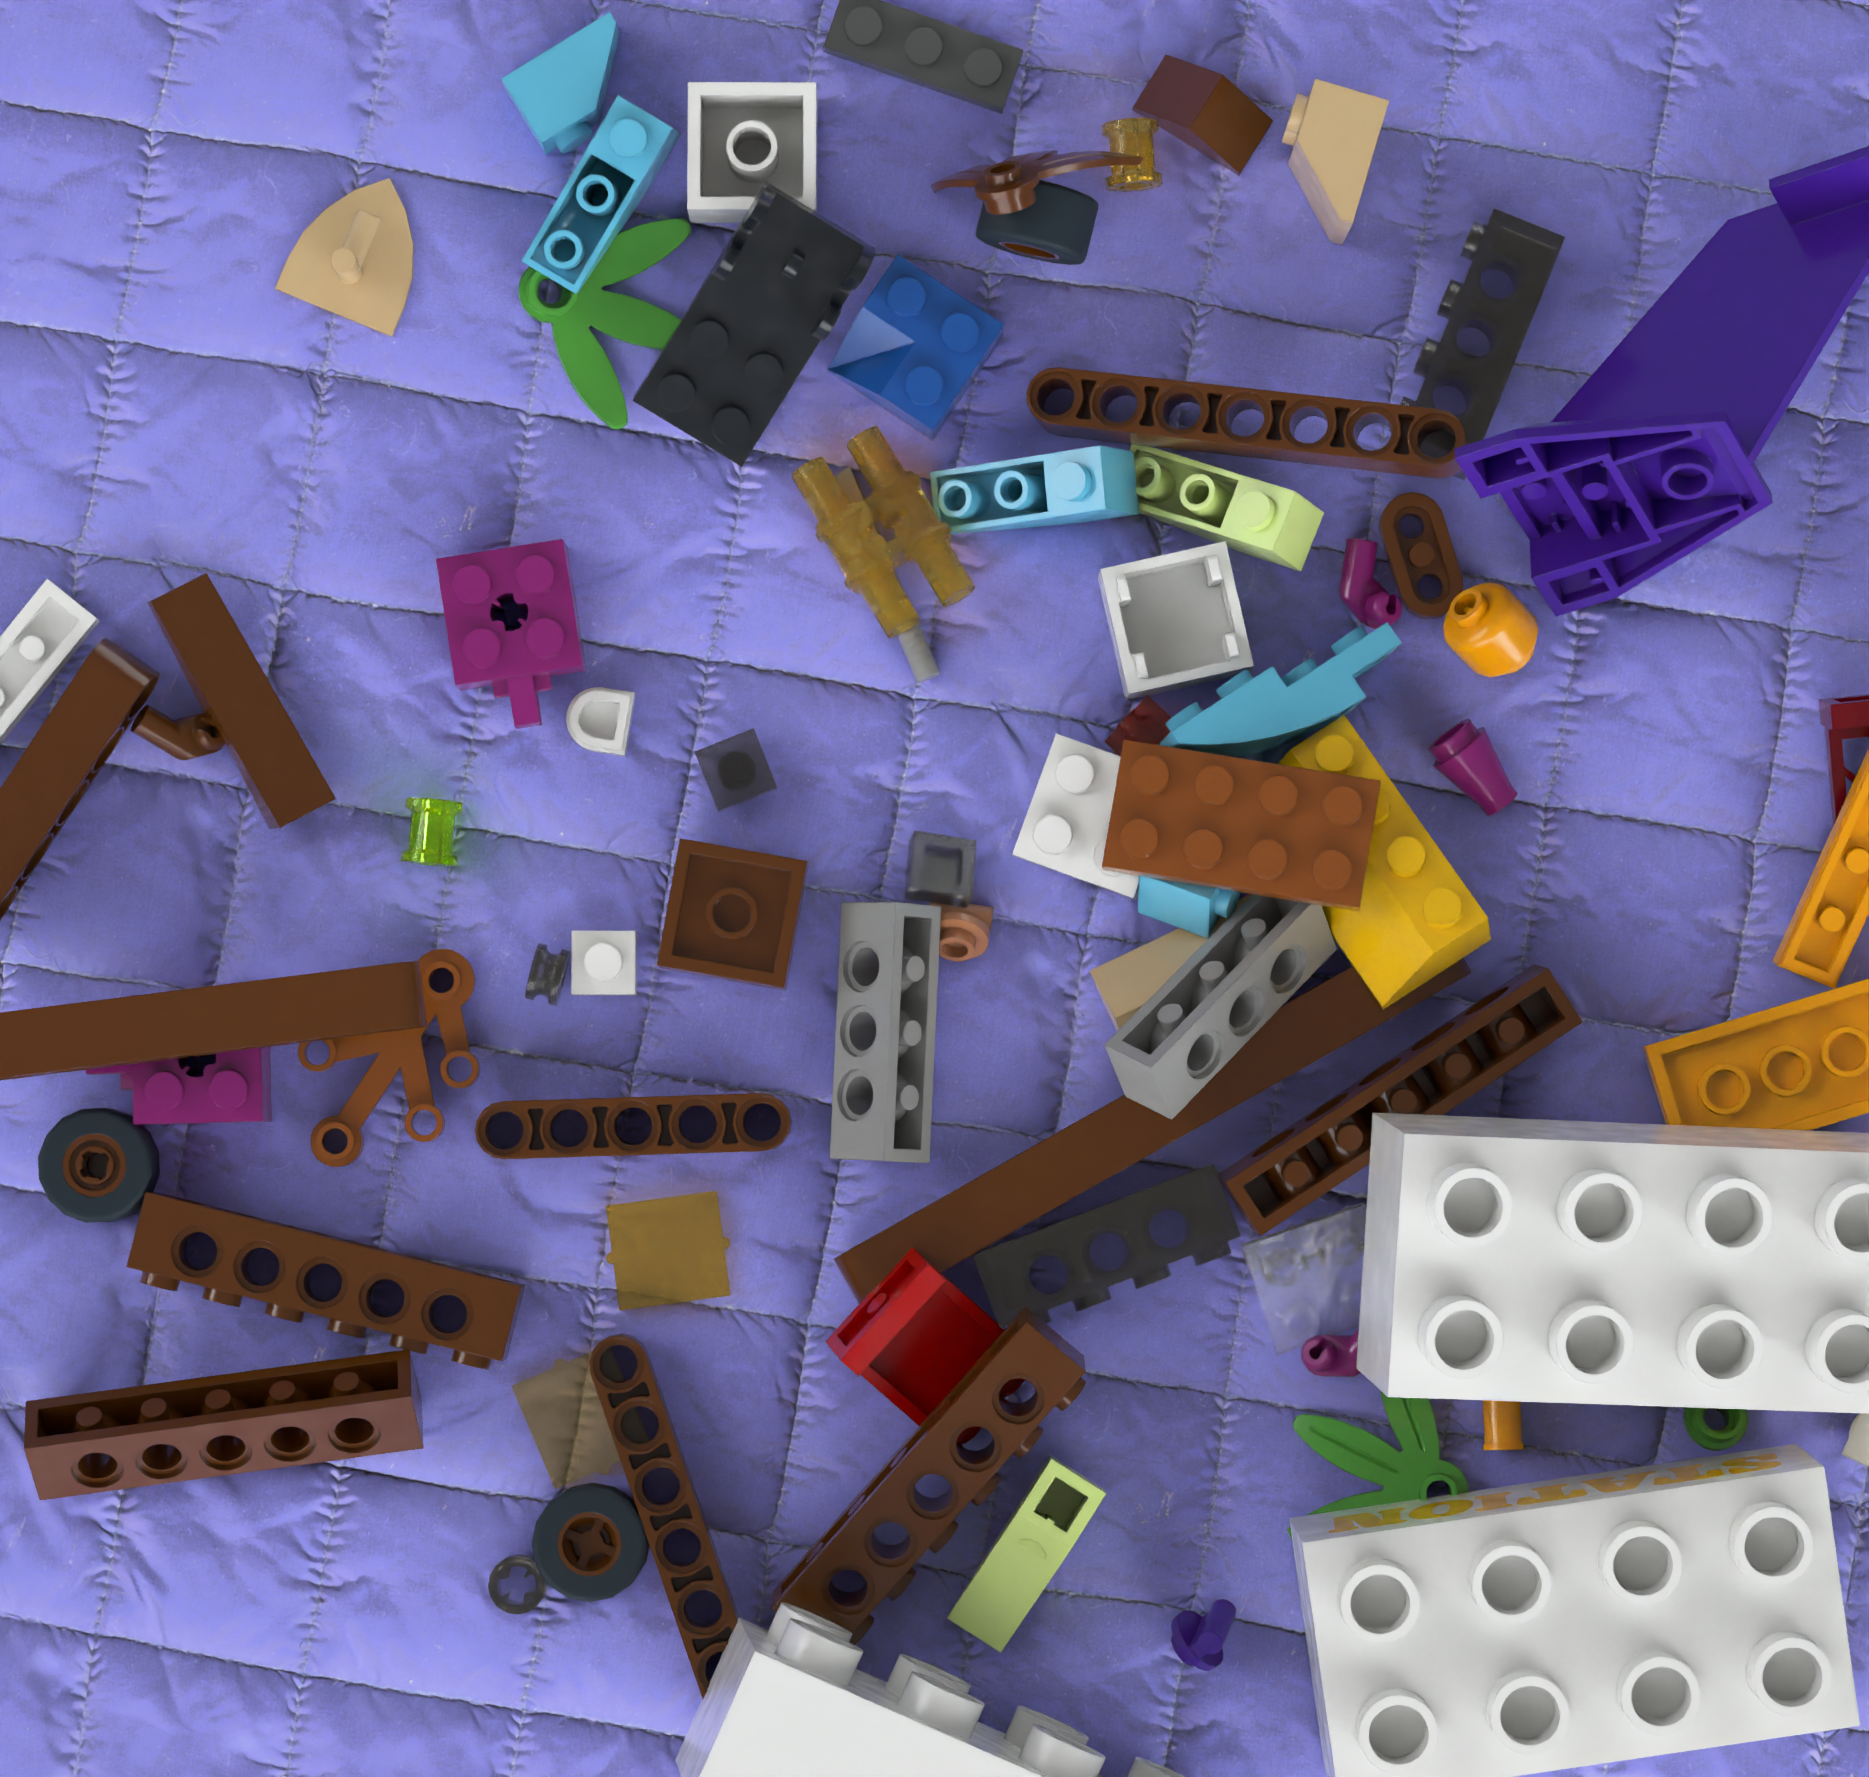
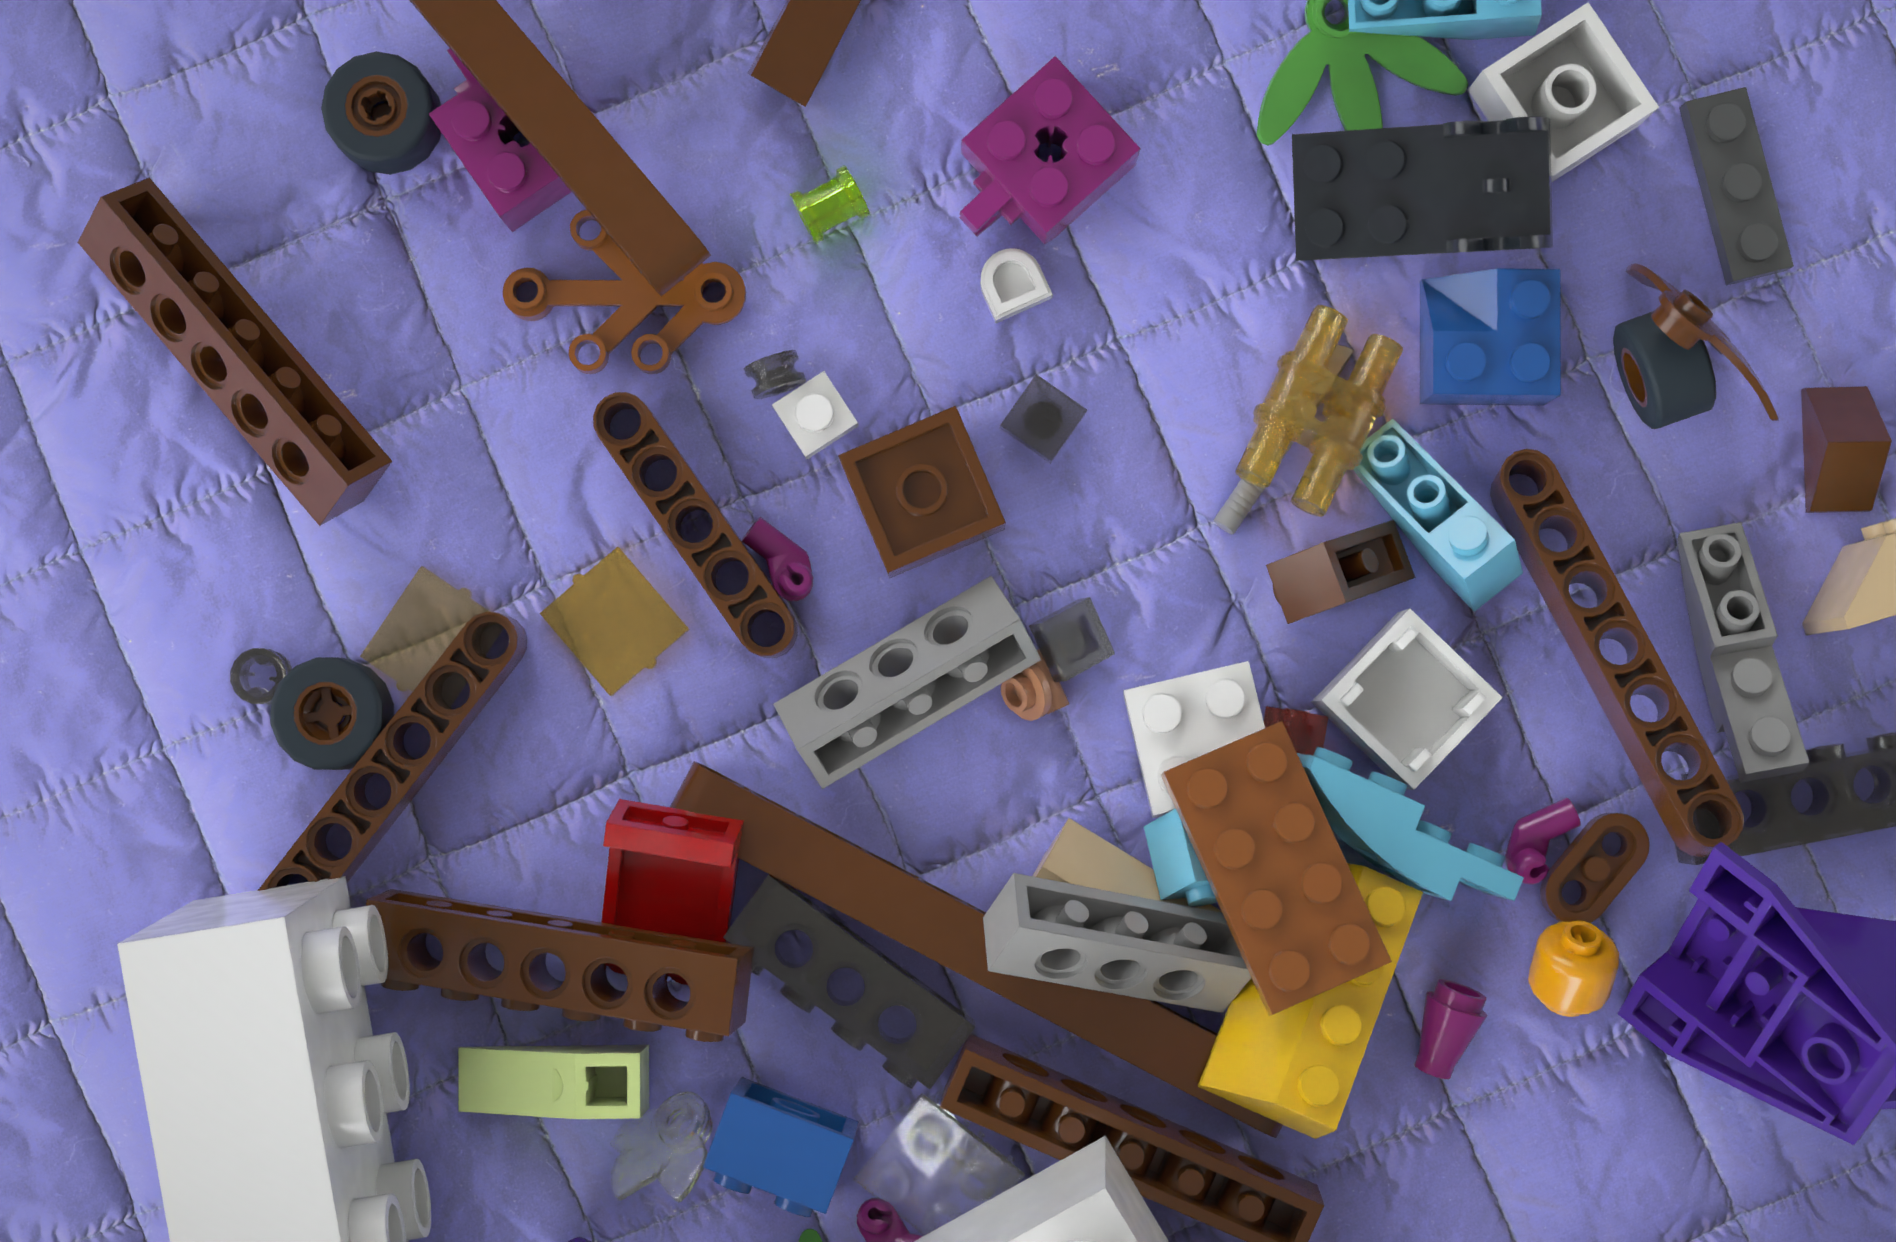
camera: 65 degrees right, 0 degrees up
reddish brown brick [126,1191,525,1370] -> none
clear yellow bush [1102,118,1163,192] -> none
yellowish green slope [1129,444,1324,571] -> none
none -> clear plate [610,1092,713,1203]
none -> blue slope [703,1077,859,1217]
none -> magenta arm [742,517,813,601]
none -> reddish brown slope [1266,519,1416,624]
none -> light grey slope [1677,522,1809,783]

